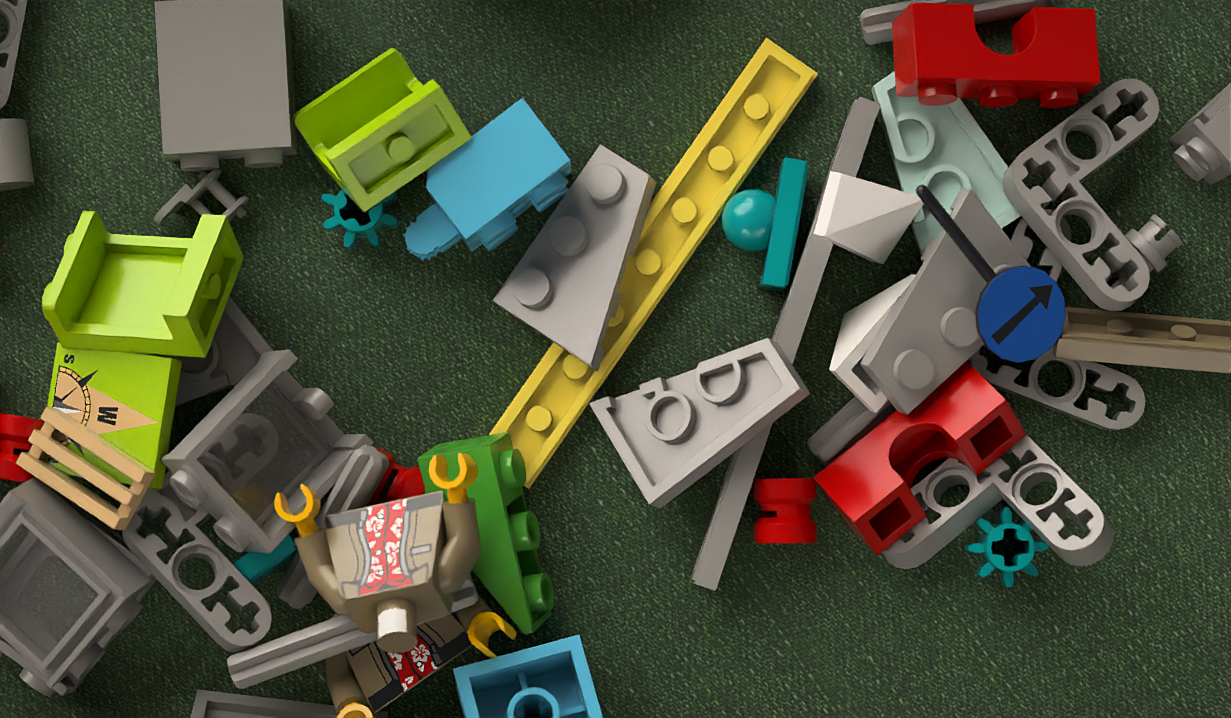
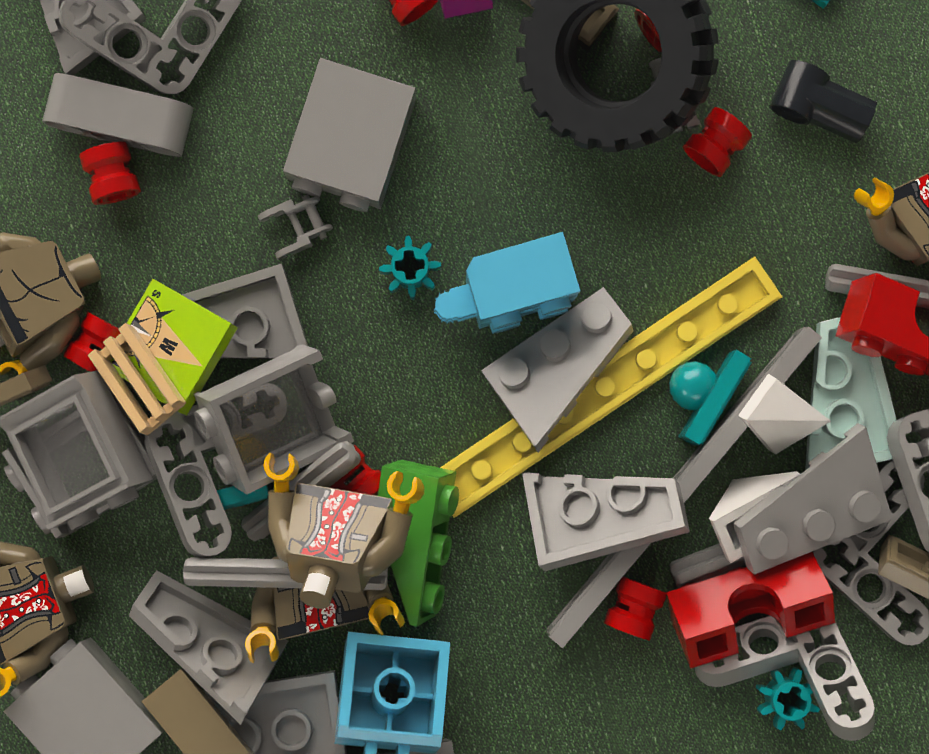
camera: 20 degrees right, 0 degrees up
lime panel [42,211,244,358] -> none
lime panel [292,48,472,212] -> none
blue piece [916,185,1066,362] -> none

